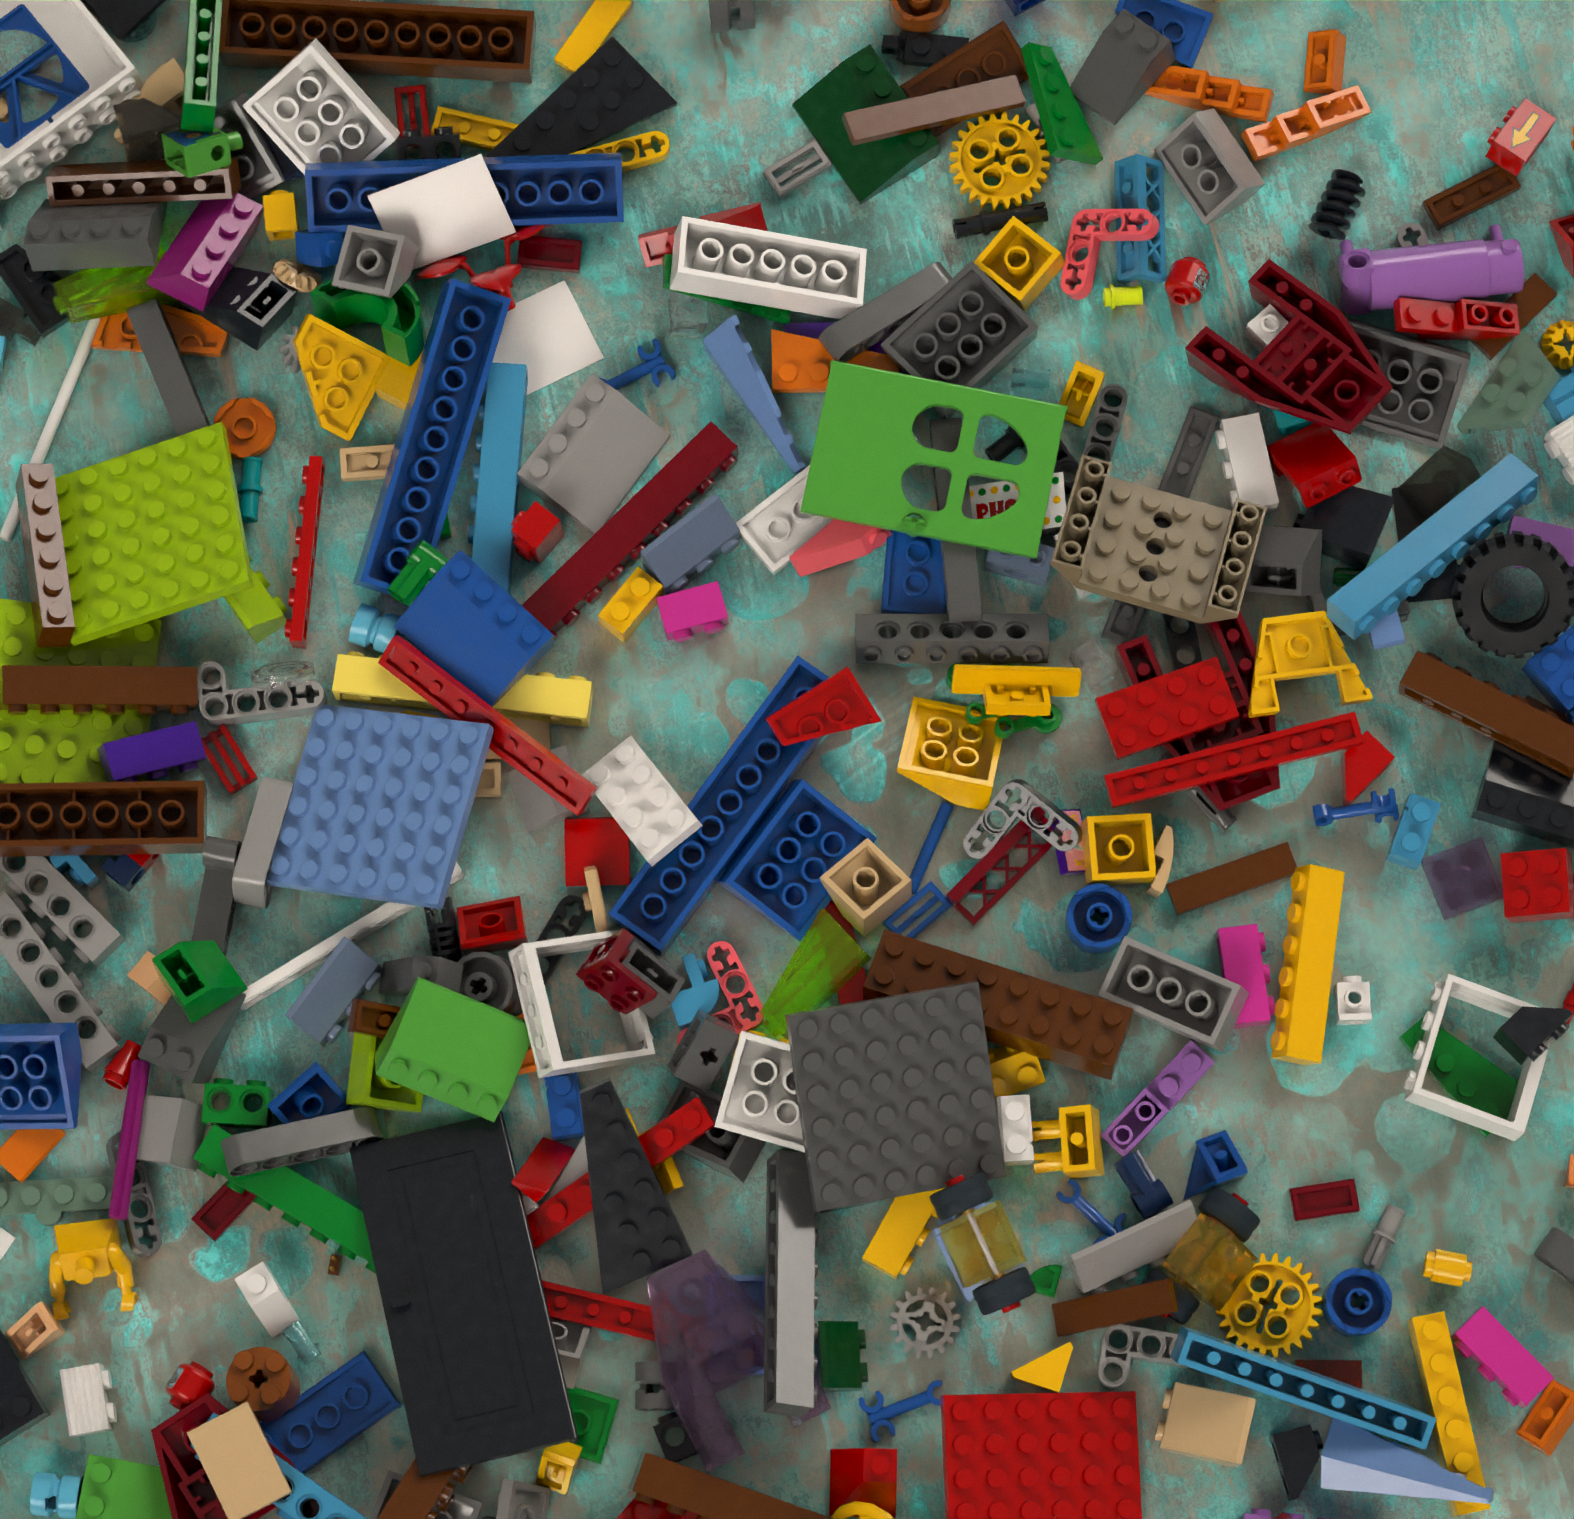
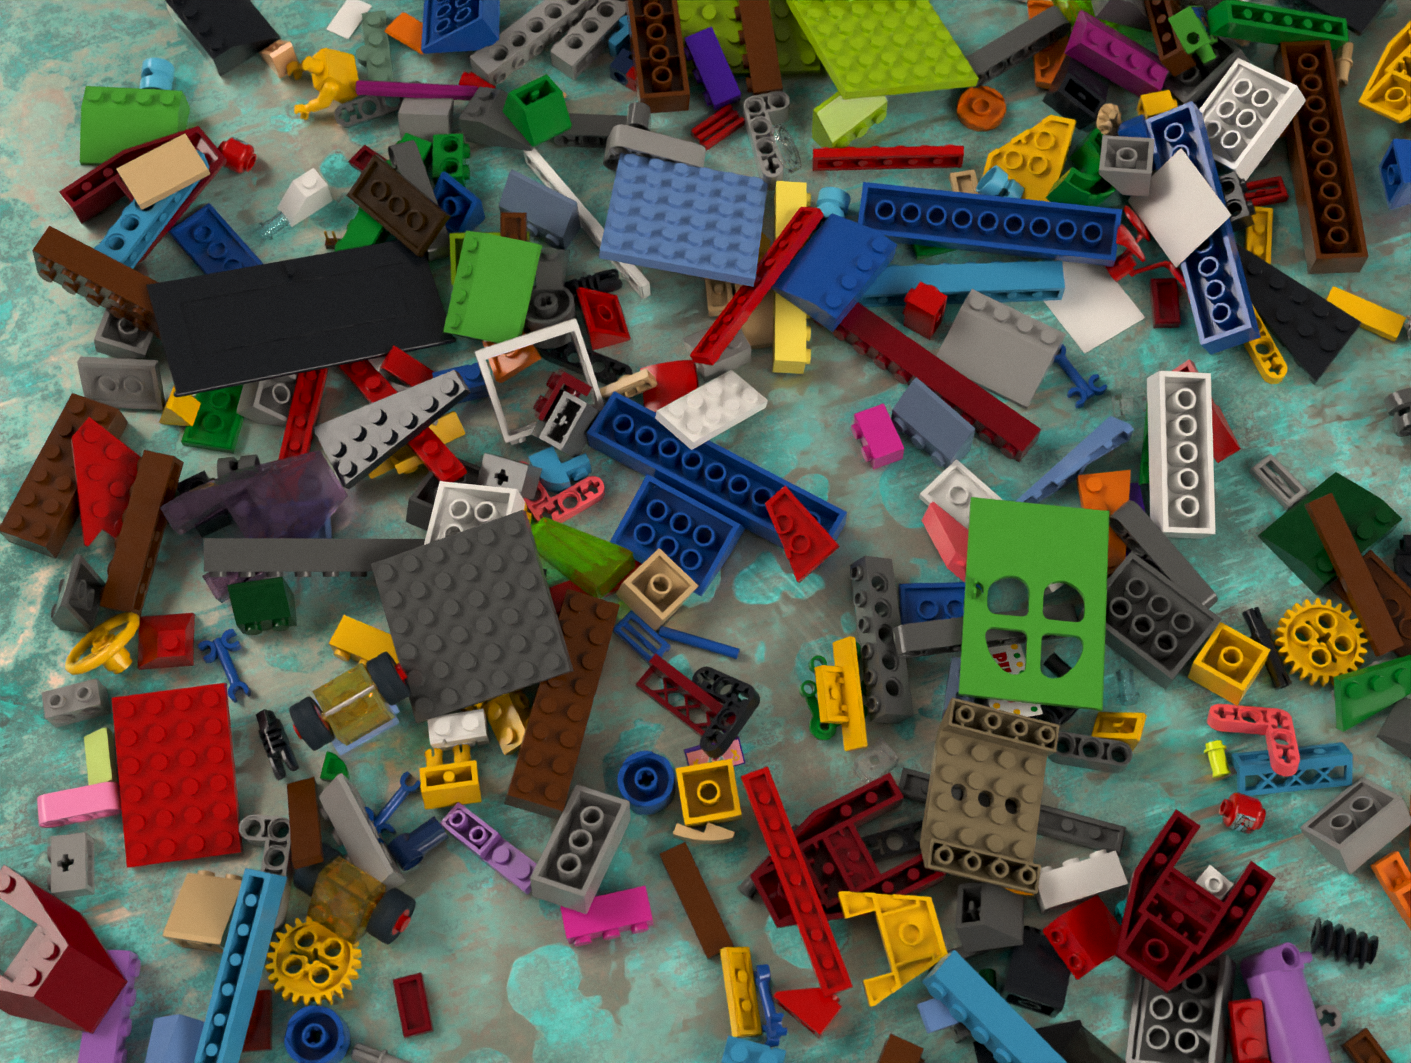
camera: 85 degrees right, 10 degrees down
white brick [60,1363,117,1437] -> none
dark orange brick [226,1347,301,1422] -> none
teal pin [237,457,263,523] -> none
green piece [386,539,449,606] -> none
yellow brick [598,567,664,643] -> none
light grey gear [889,1287,961,1359] -> none
yellow slope [897,696,1008,811] -> none
yellow slope [1010,1342,1073,1393] -> none
red plate [1095,656,1240,760] -> none
blue slope [1183,1130,1248,1200] -> none
black slope [1269,1424,1323,1501] -> none
yellow brick [1270,864,1345,1066] -> none
white brick [1334,976,1372,1025] -> none
none -> black hinge [256,709,299,781]
none -> dark brown tile [346,154,451,257]
none -> yellow tile [720,947,762,1038]
none -> medium azure wheel [976,165,1024,198]

